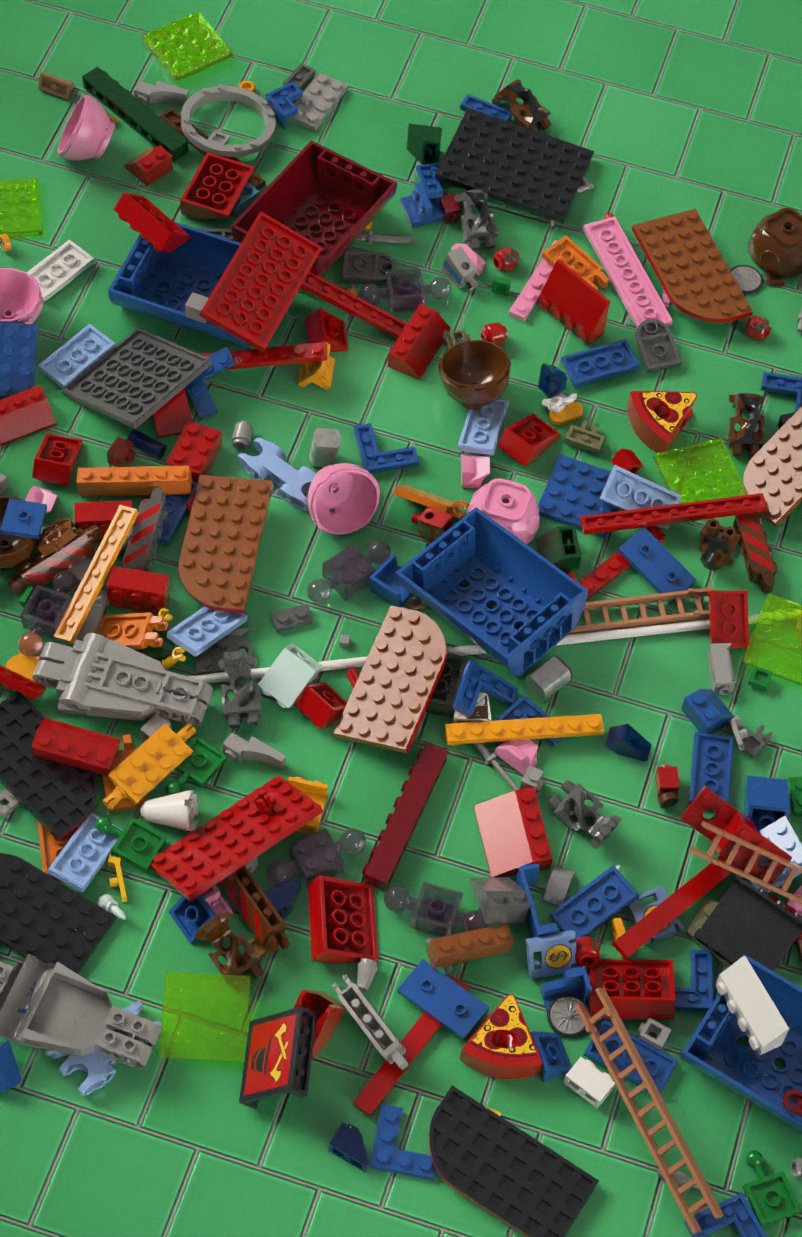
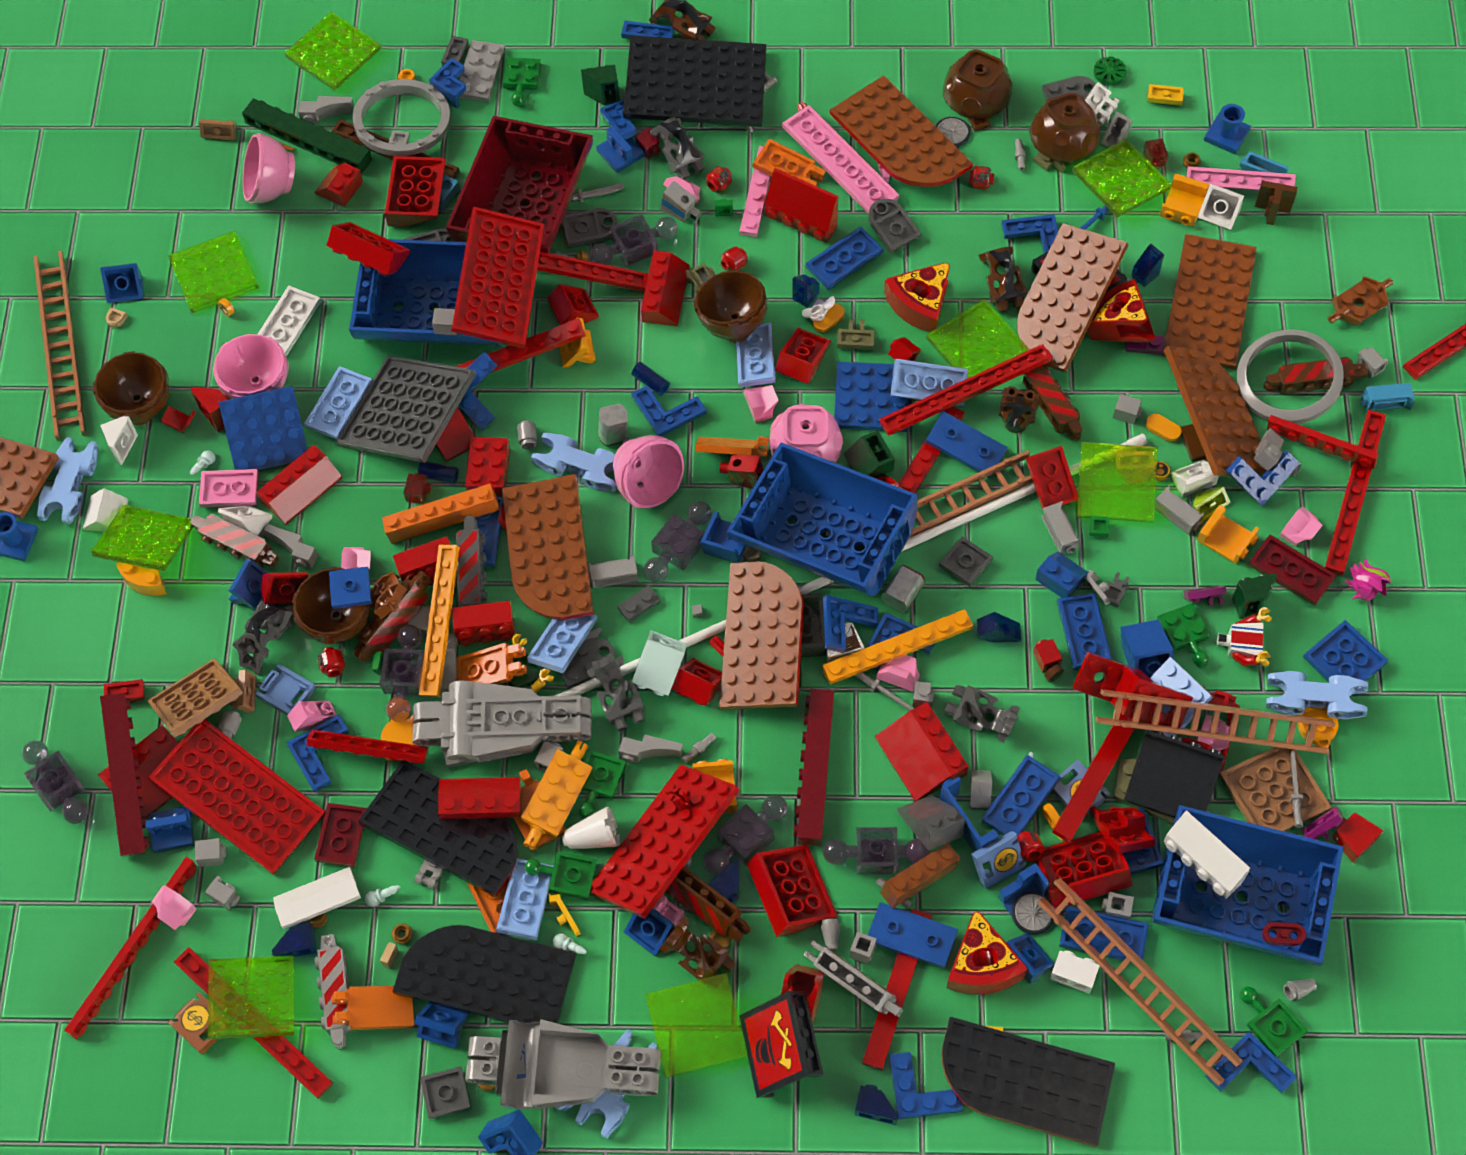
camera: 10 degrees left, 5 degrees up
red slope [32,433,83,485] -> none
none -> green plate [503,58,541,106]
none -> light grey window [589,555,638,589]
none -> clear blue piece [631,362,670,396]
none -> light grey bar [682,733,716,764]
none -> light grey brick [849,931,877,965]
none -> dark grey plate [939,536,993,587]
none -> red slope [1090,806,1155,854]

